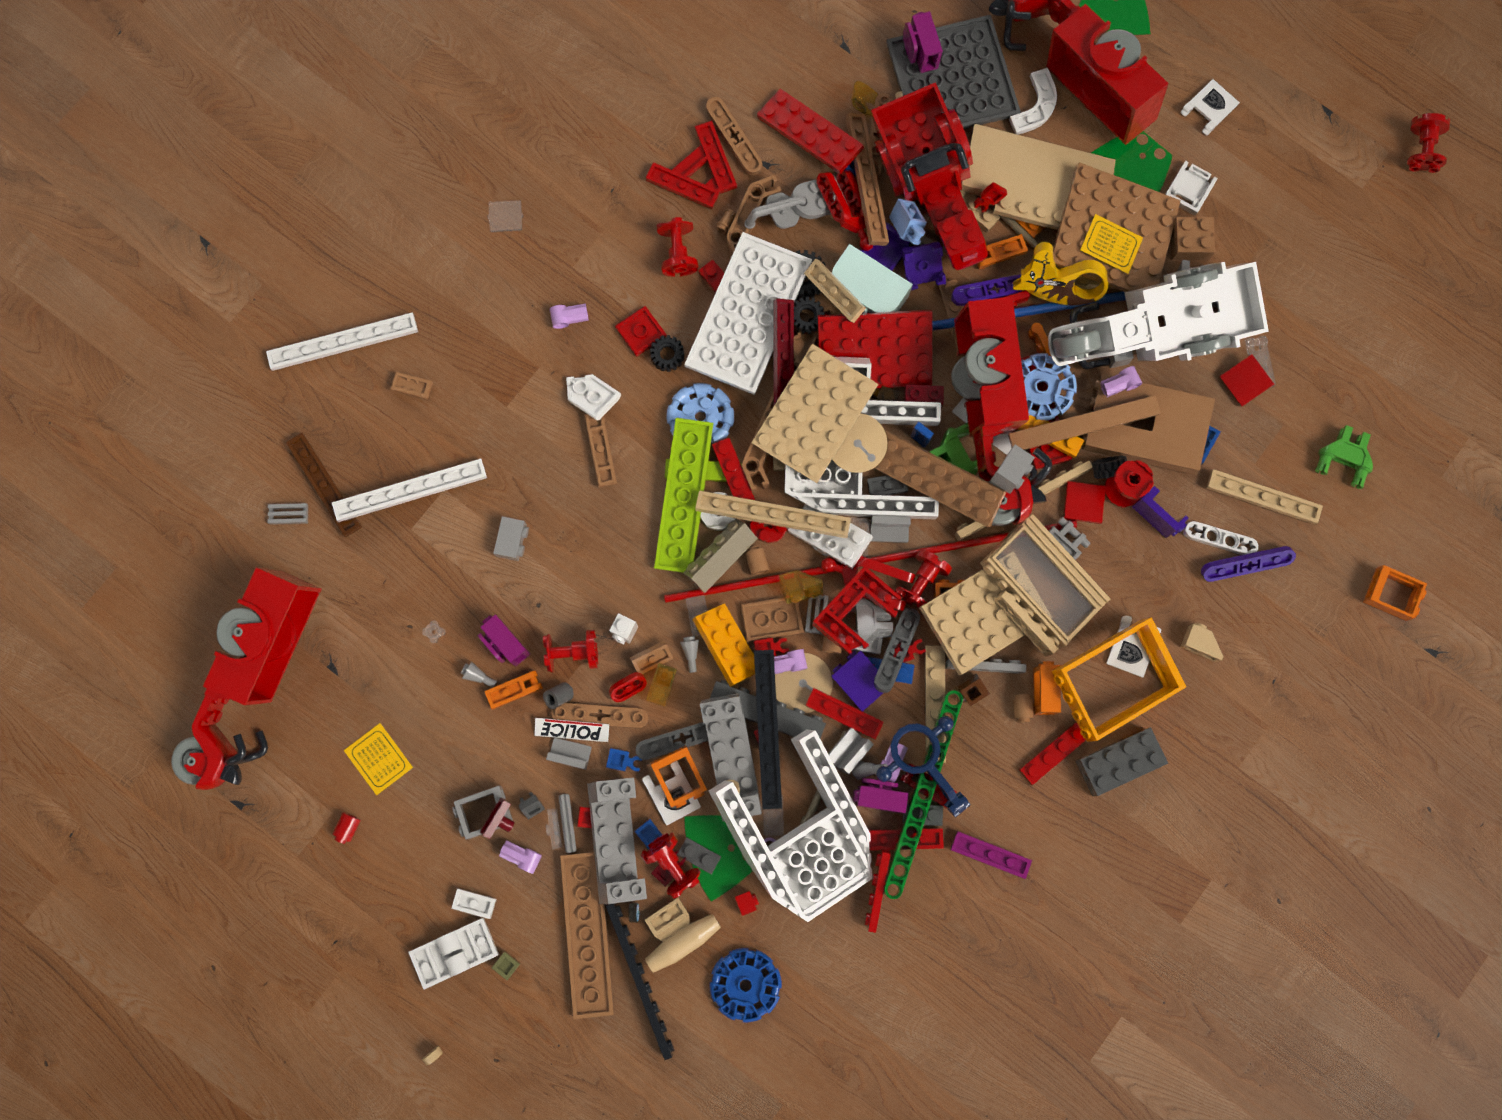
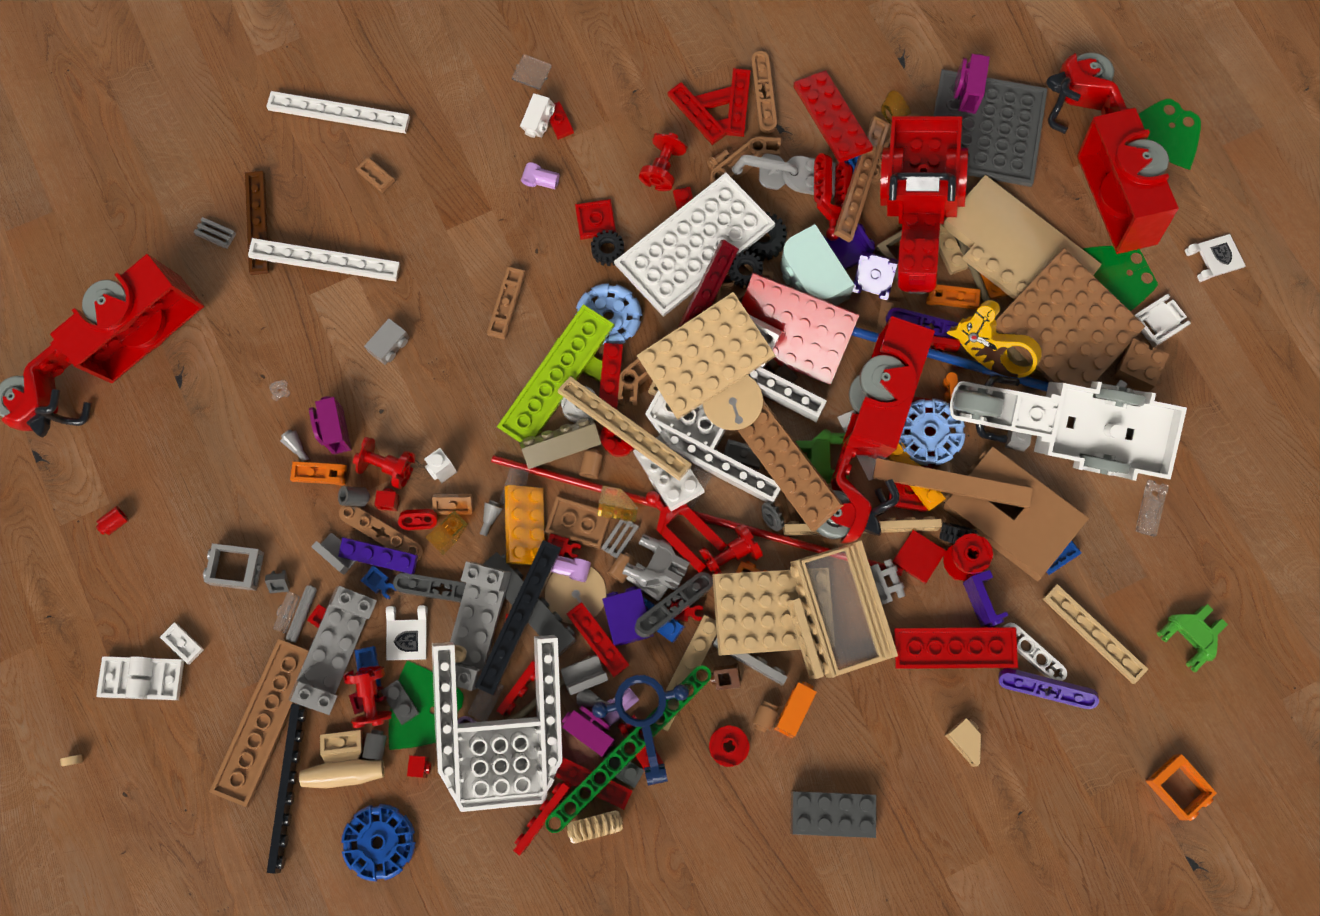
camera: 30 degrees right, 5 degrees down
yellow sticker [344,723,413,795] -> none
dark red tile [480,797,515,839] -> none
olive plate [492,951,521,980] -> none
lavender piece [499,840,542,874] -> none
sticker [535,718,609,742] -> none
white tile [566,374,621,420] -> none
clear smoke tile [629,902,640,923] -> none
orange window [650,745,707,808] -> none
tan plate [804,259,866,323] -> none
red wedge [812,566,902,654] -> none
light grey panel [870,516,911,543] -> none
light blue brick [889,199,927,245] -> none
dark red brick [903,385,944,409] -> none
blue plate [911,422,934,447] -> none
magenta plate [950,831,1032,879] -> none
red plate [974,182,1007,212] -> none
light grey brick [990,444,1035,494] -> none
white plate [1009,68,1057,135] -> none
red plate [1019,721,1086,785] -> none
light orange window [1052,617,1186,742] -> none
yellow sticker [1081,214,1143,274] -> none
lavender piece [1100,366,1142,397] -> none
white flag [1106,616,1161,678] -> none
red tile [1220,354,1275,407] -> none
none -> dark purple plate [338,537,418,574]
none -> dark grey brick [362,729,387,760]
none -> red plate [374,488,400,511]
none -> red plate [496,660,536,716]
none -> white brick [520,93,555,138]
none -> red plate [549,101,574,140]
none -> tan gear [567,810,623,843]
none -> red plate [709,725,750,767]
none -> dark grey gear [761,502,785,531]
none -> red plate [894,627,1018,669]

